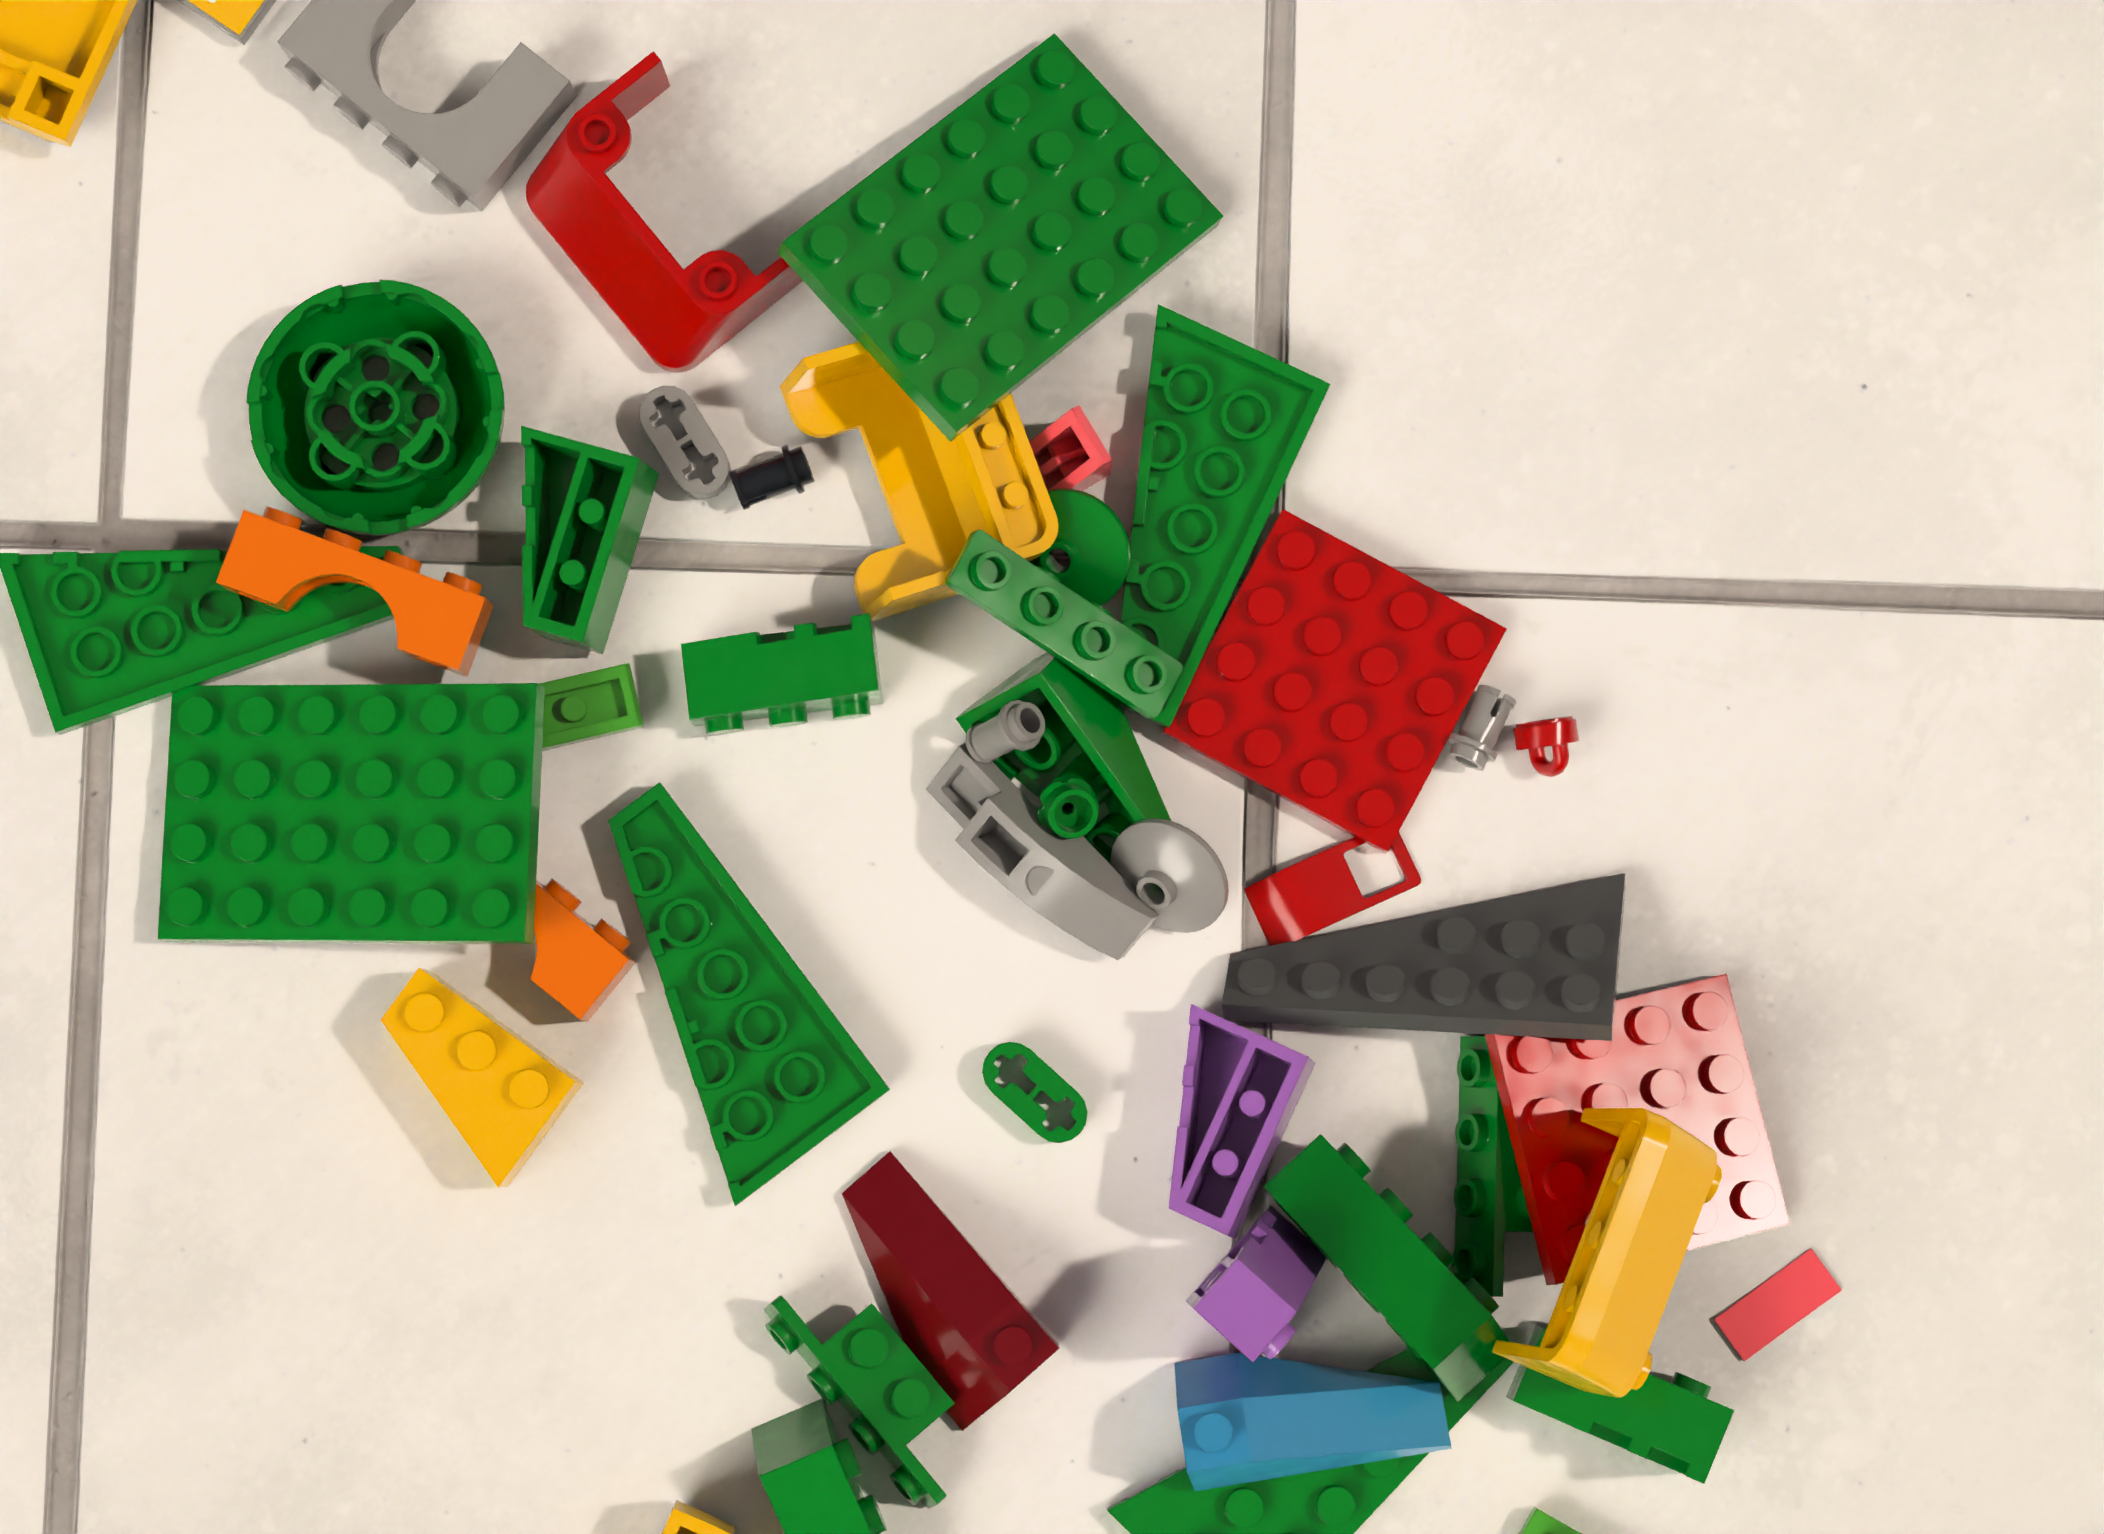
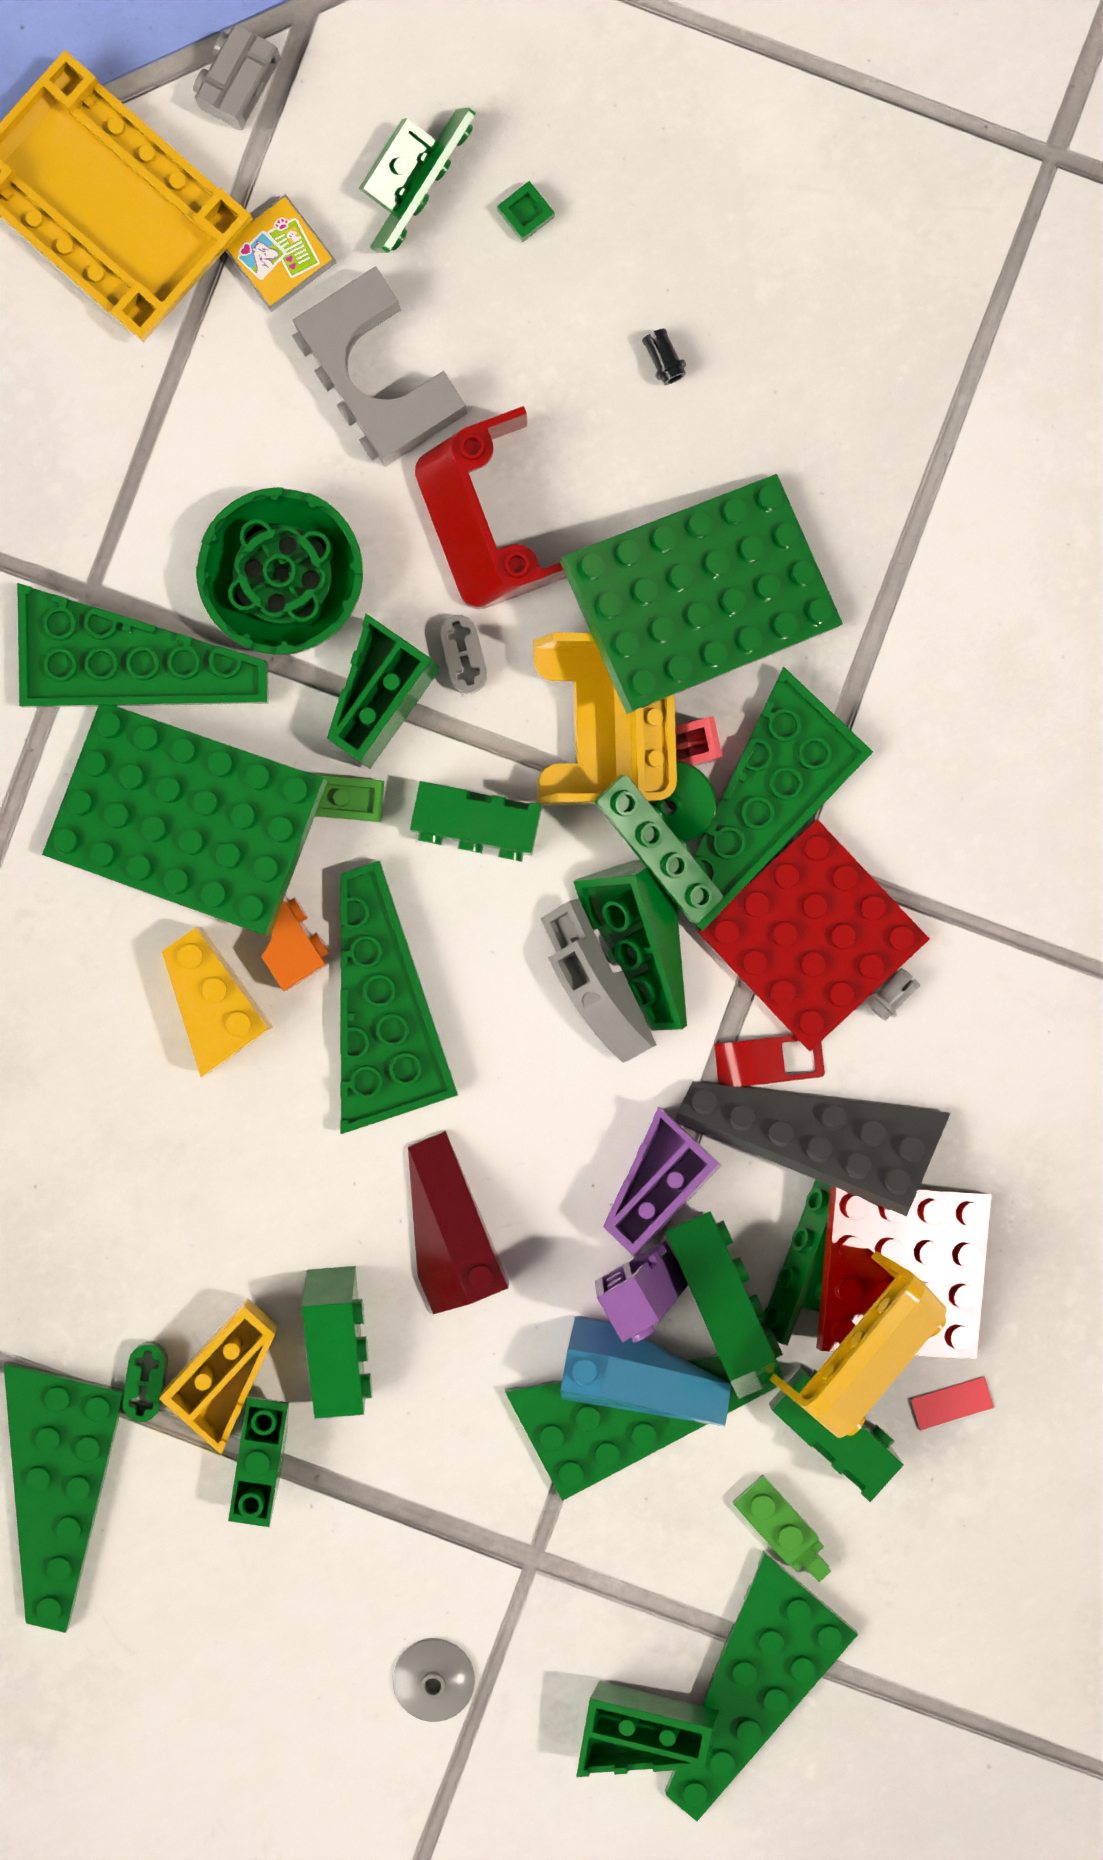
camera: 20 degrees right, 5 degrees up
orange arch [216,506,494,677] -> none
black pin [730,445,815,510] -> none
green bracket [764,1295,955,1509] -> none
light grey pin [966,700,1045,764] -> none
green beam [982,1042,1088,1143] -> none
green plate [1037,777,1099,839] -> none
light grey dish [1110,818,1229,933] -> none
red tile [1513,716,1579,777] -> none

